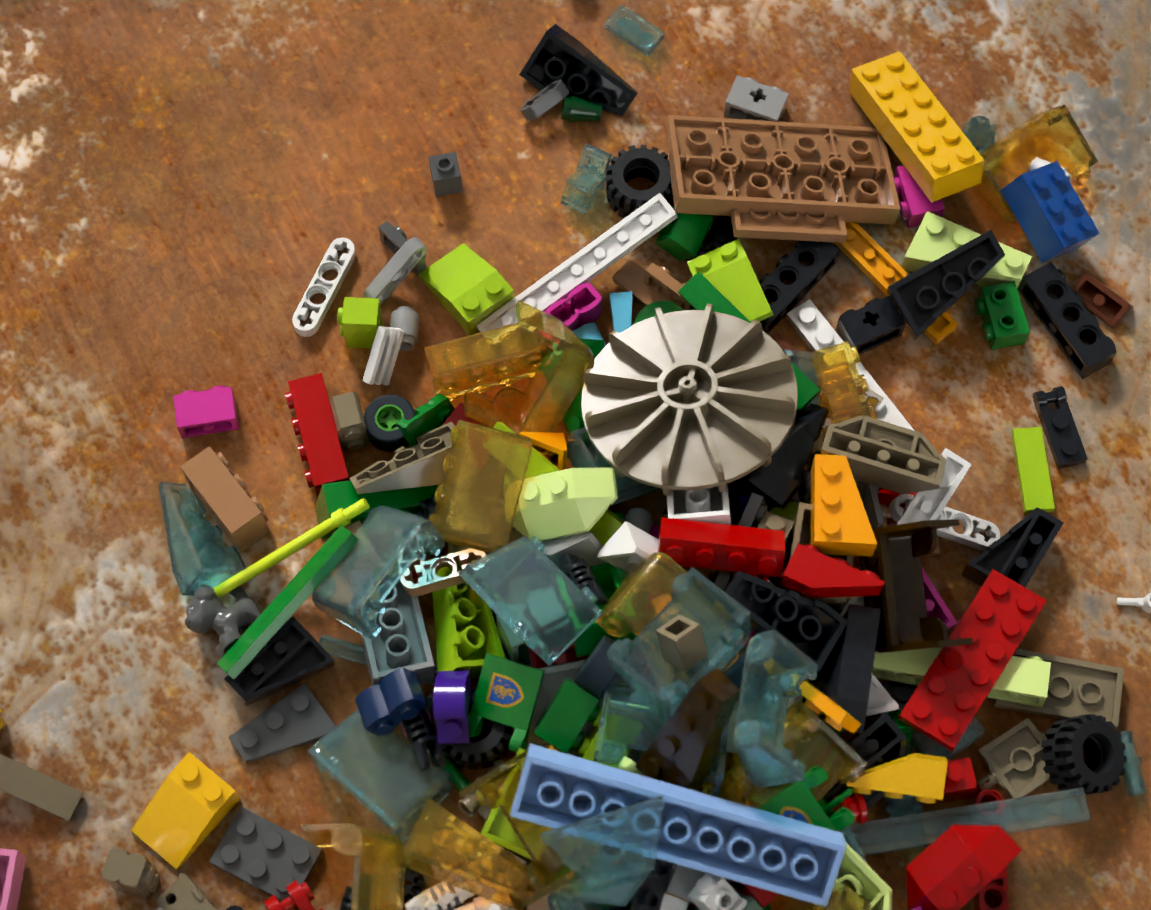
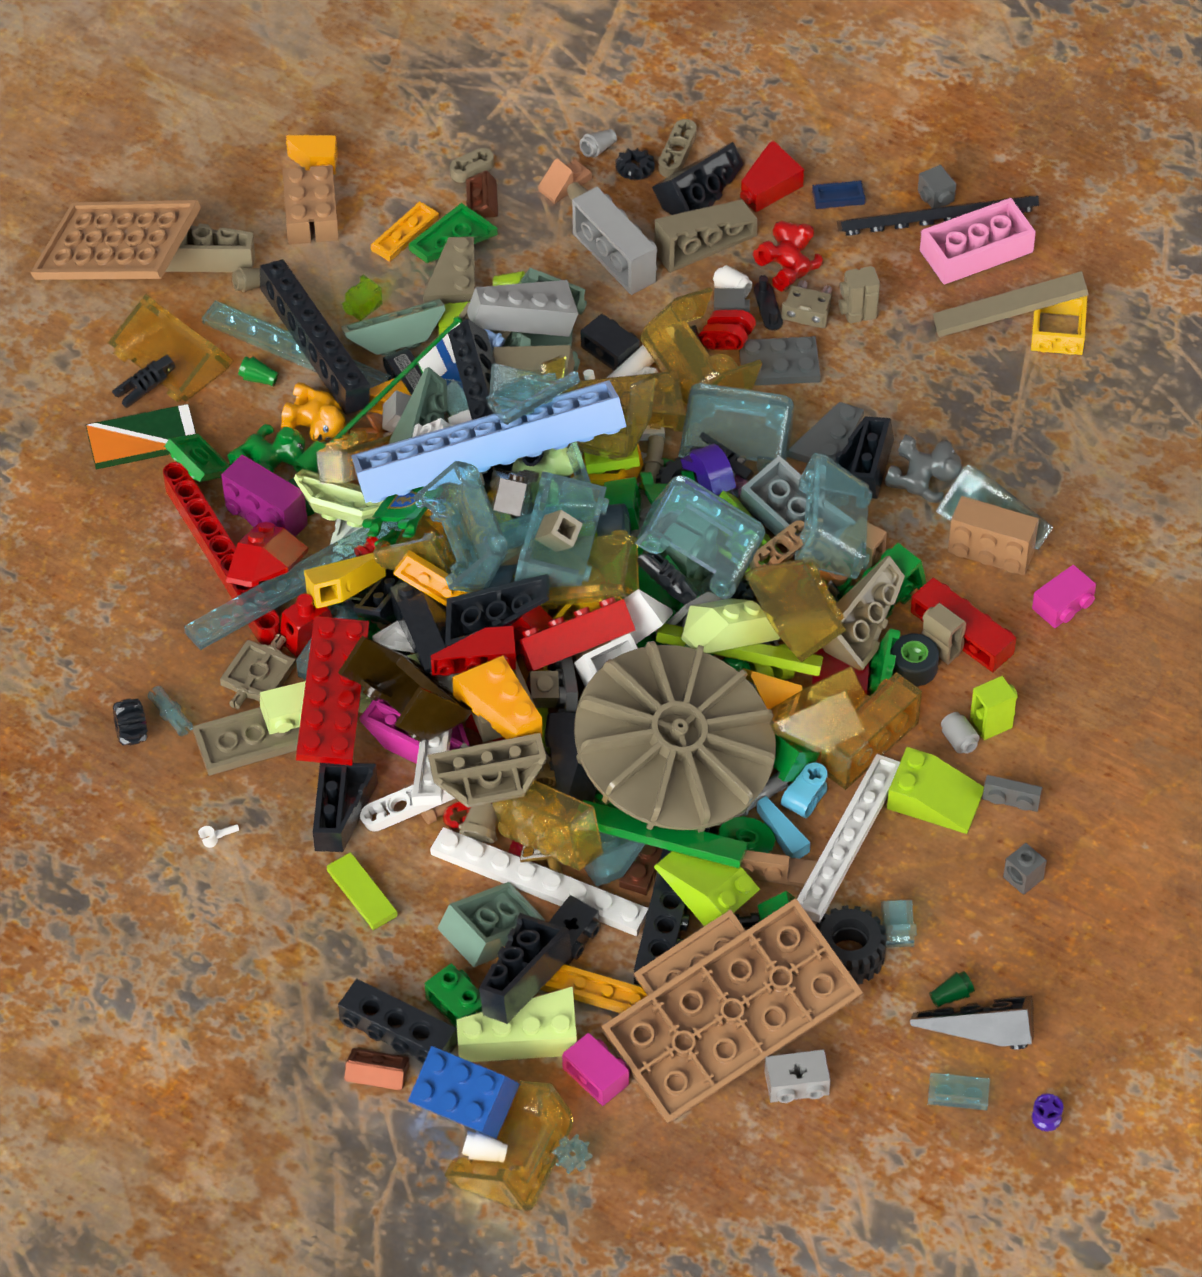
camera: 150 degrees right, 15 degrees down
yellow slope [131,752,241,871] -> none
neon yellow bar [214,498,370,598] -> none
green tile [217,526,359,679] -> none
white beam [292,237,356,337] -> none
dark blue brick [355,667,426,736] -> none
white tile [362,326,405,385] -> none
light grey beam [363,237,427,305] -> none
dark grey beam [519,80,569,121] -> none
dark pink brick [544,283,602,343] -> none
yellow brick [849,51,985,203] -> none
black plate [1033,386,1088,469] -> none
black tyre [1041,714,1127,796] -> none
none -> sand green slope [437,882,545,967]

